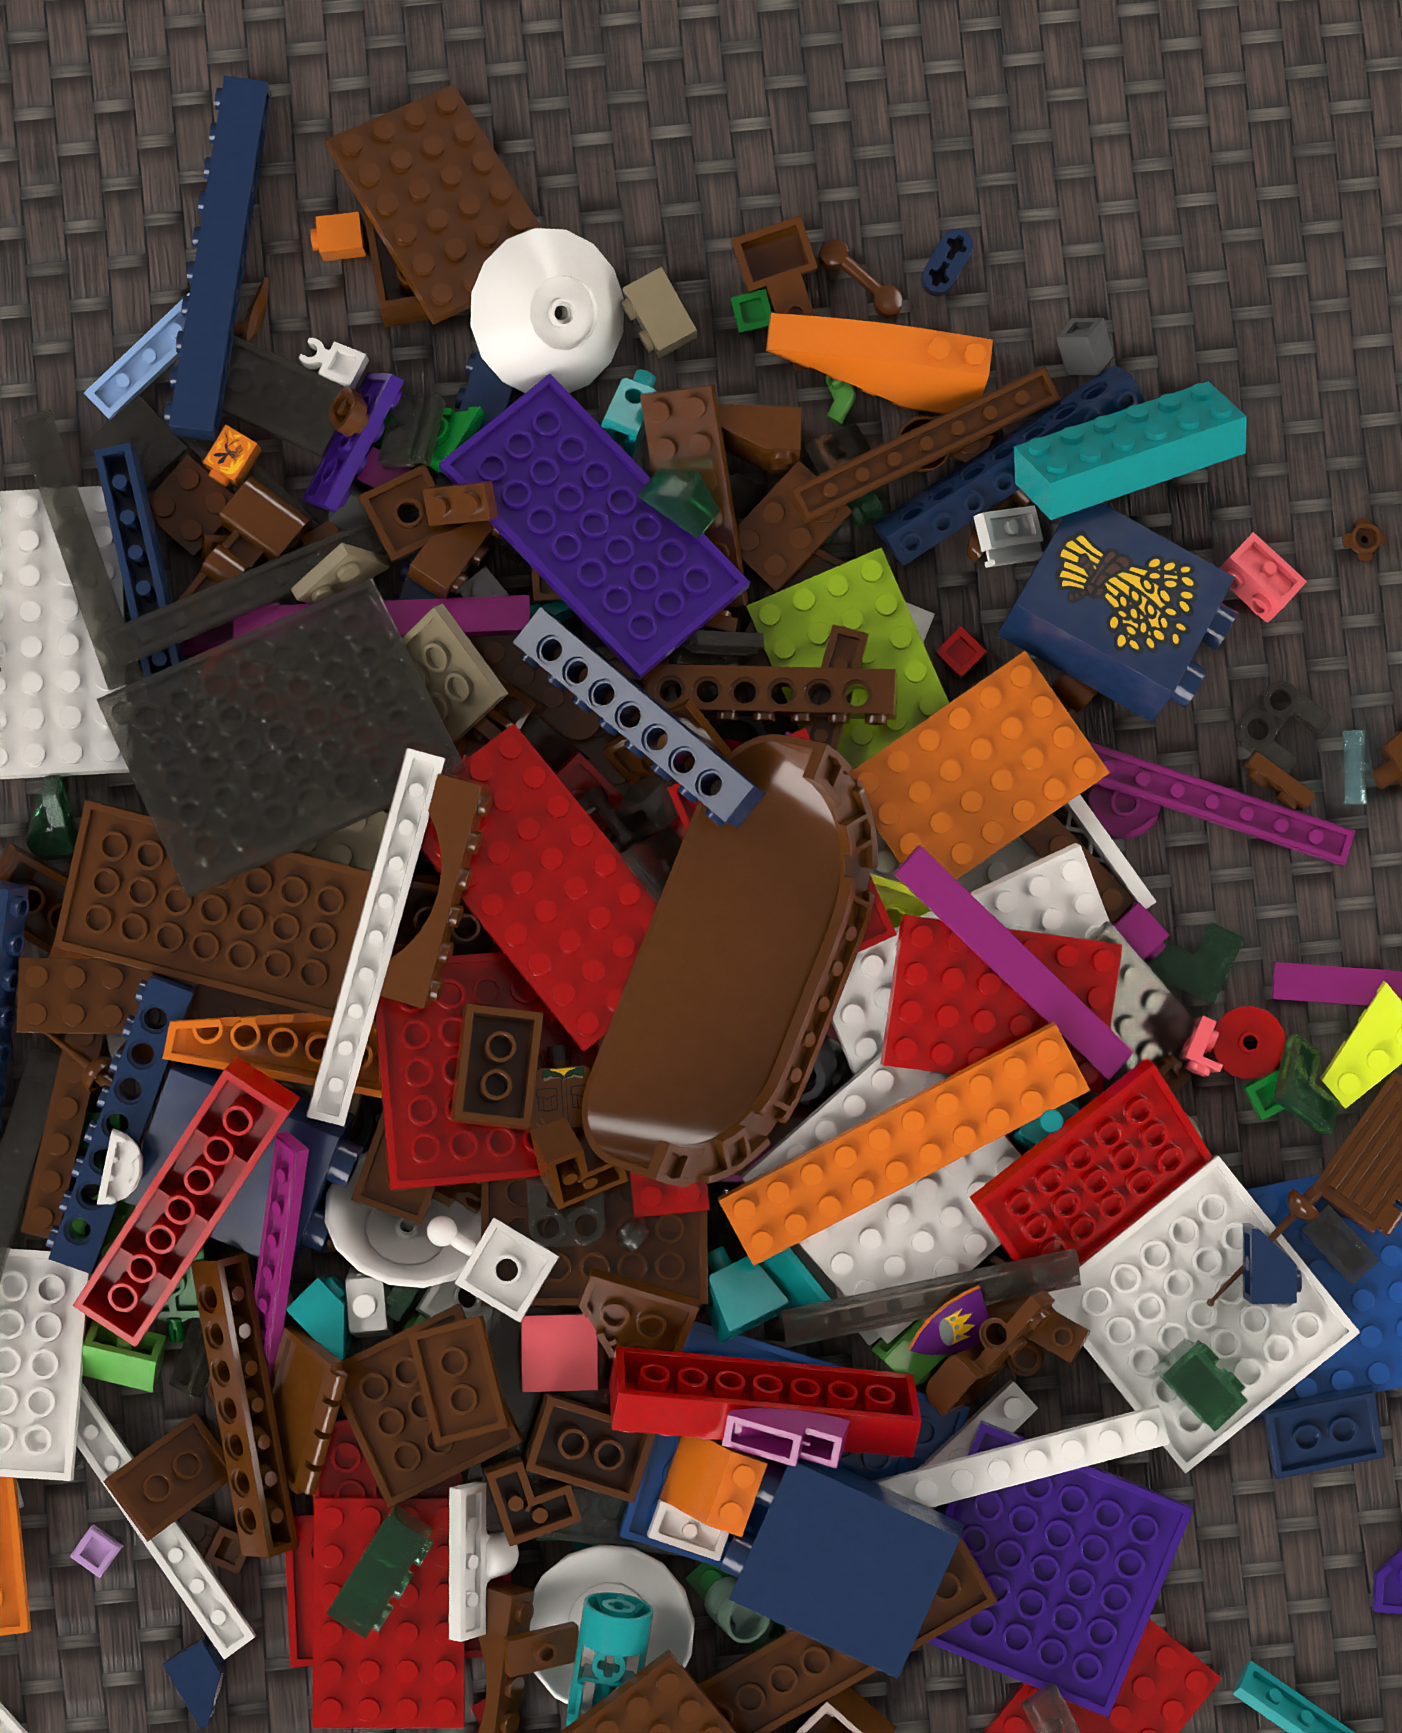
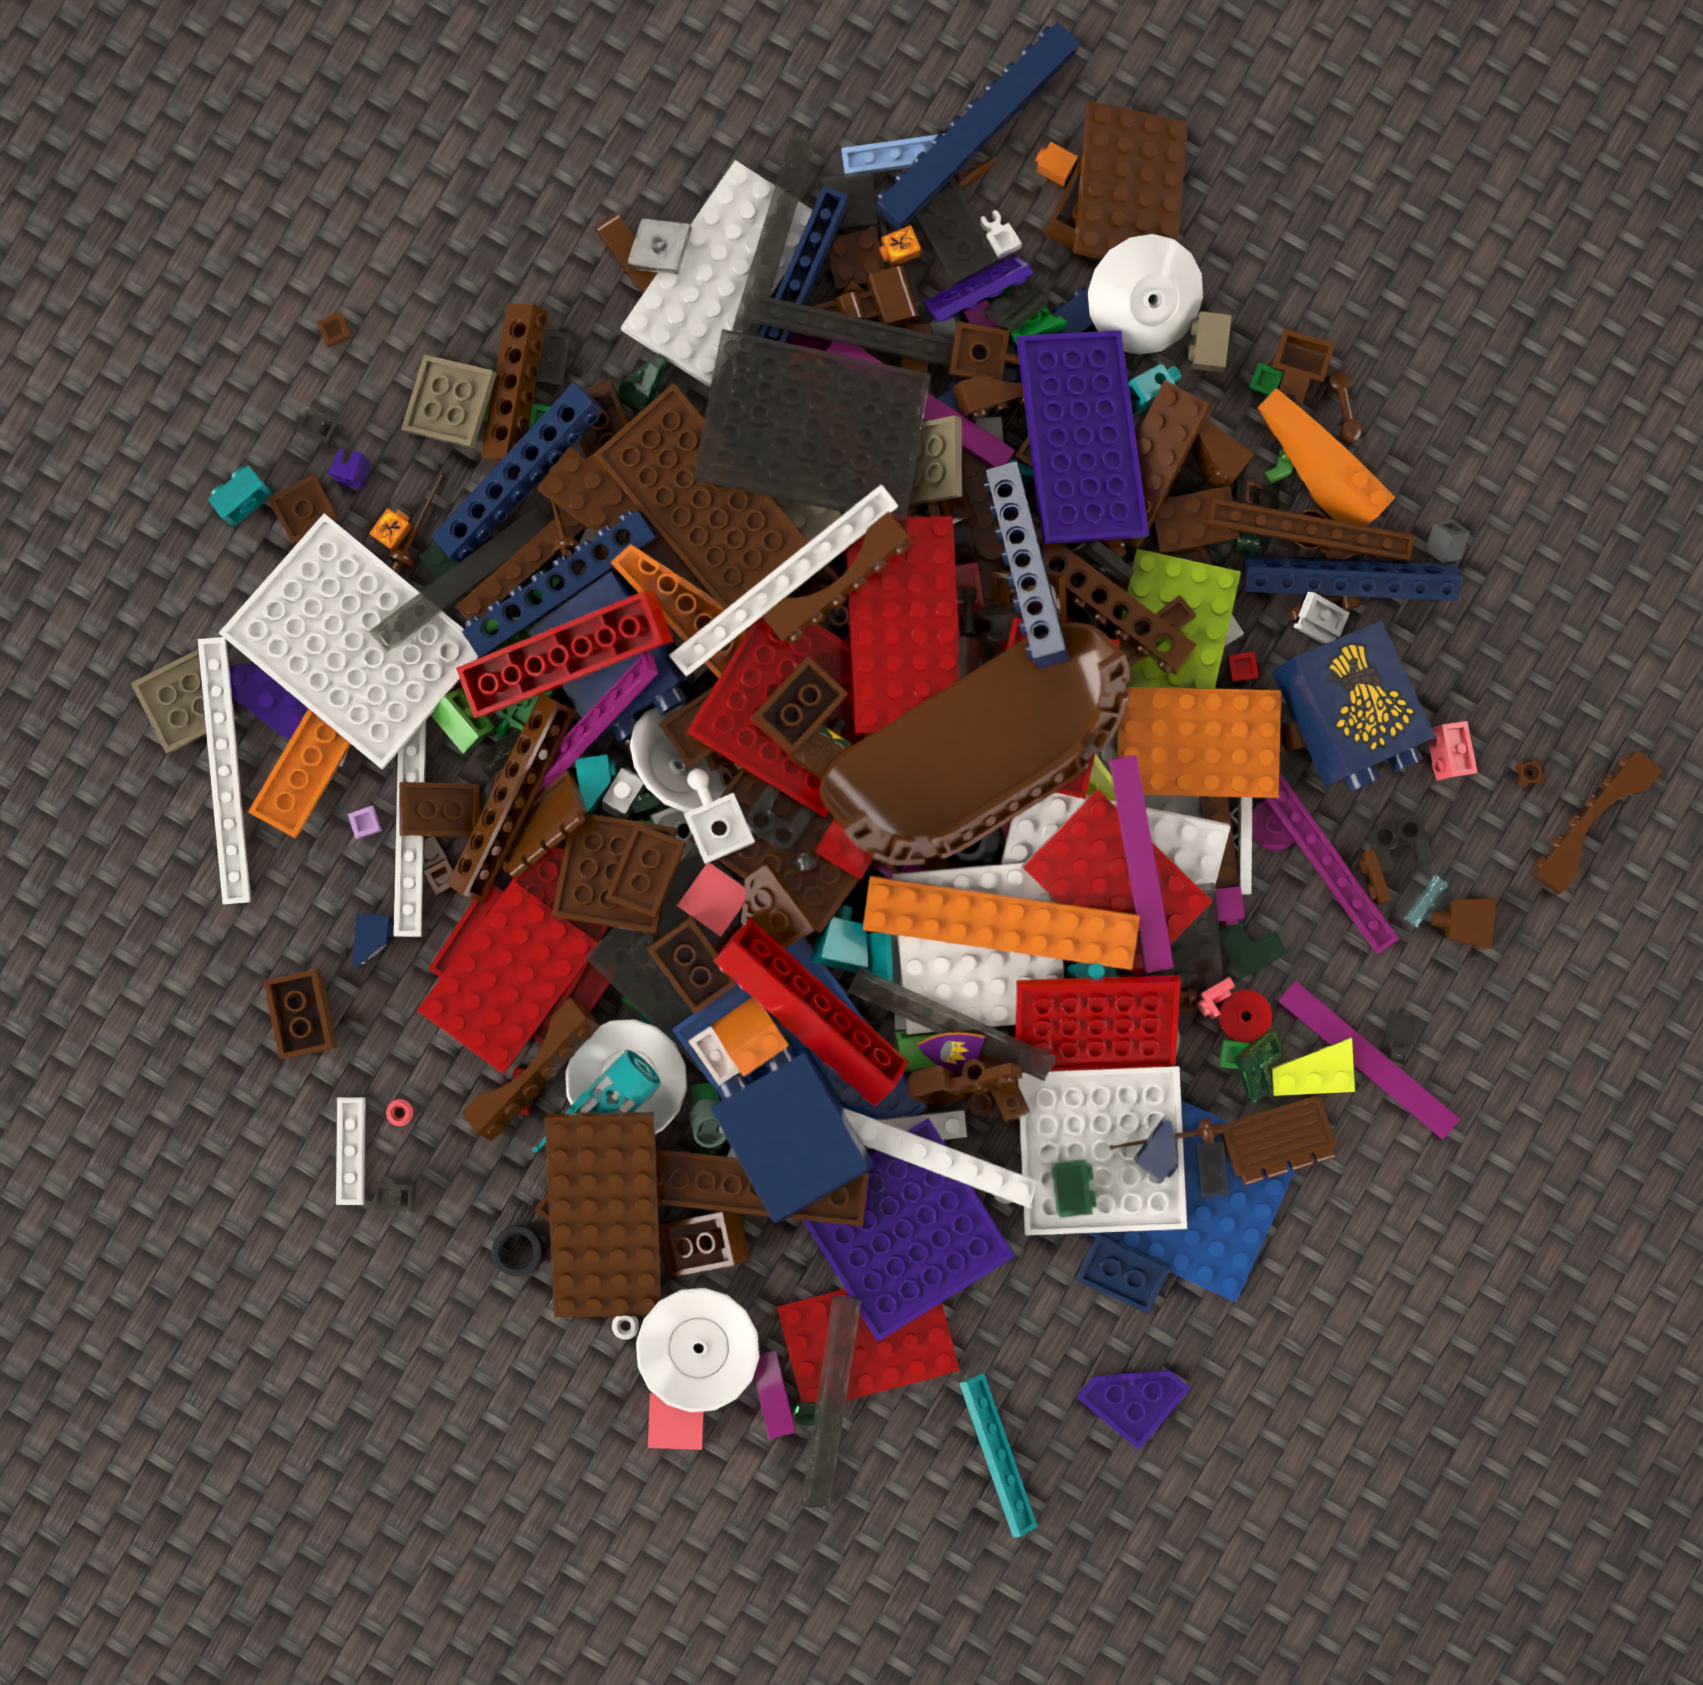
camera: 40 degrees right, 0 degrees up
white plate [97,1128,143,1204] -> none
dark tan wing [291,543,390,605] -> none
clear green brick [326,1505,435,1638] -> none
reddish brown plate [328,386,369,437] -> none
reddish brown plate [422,480,498,526] -> none
white plate [449,1482,519,1642] -> none
reddish brown brick [483,1455,582,1547] -> none
reddish brown plate [503,1621,579,1678] -> none
reddish brown brick [530,1117,628,1210] -> none
clear green slope [638,468,720,539] -> none
magenta slope [722,1408,850,1469] -> none
dark blue beam [921,229,973,297] -> none
teal brick [1014,381,1247,520] -> none

